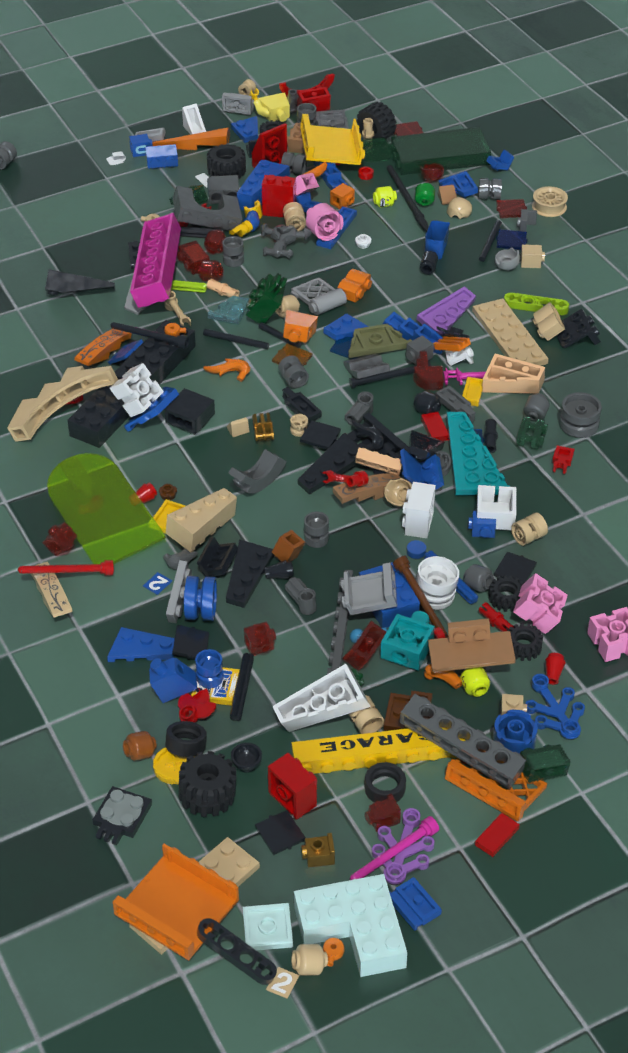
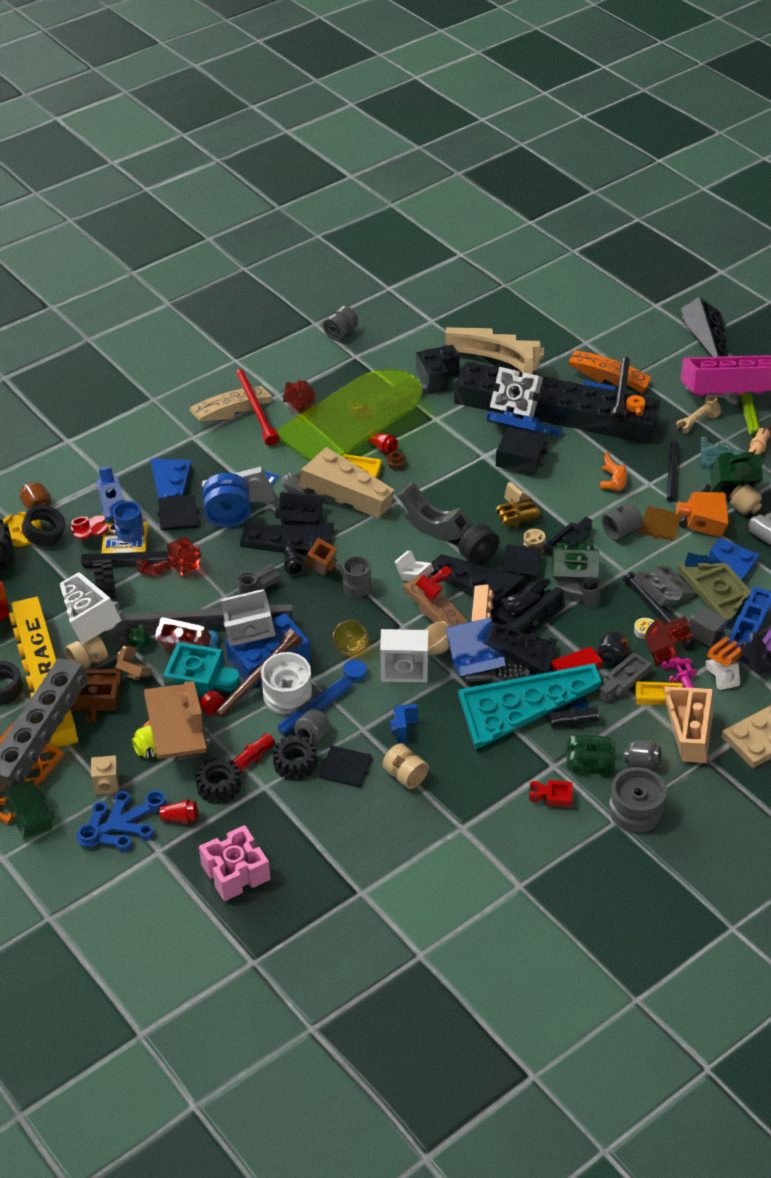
camera: 80 degrees right, 0 degrees up
black piece [231,743,262,772] -> none
white piece [476,485,516,530] -> none
blue brick [493,709,538,760] -> none
bright pink brick [513,573,568,634] -> none
none -> black tyre [93,559,116,599]
none -> medium nougat bracket [116,646,152,680]
none -> clear red arm [136,559,170,576]
none -> clear yellow hair [332,620,369,656]
none -> white bracket [395,551,434,581]
none -> black brick [416,344,460,394]
none -> black tyre [459,524,500,565]
none -> dark green brick [551,543,599,578]
none -> tile [634,618,657,640]

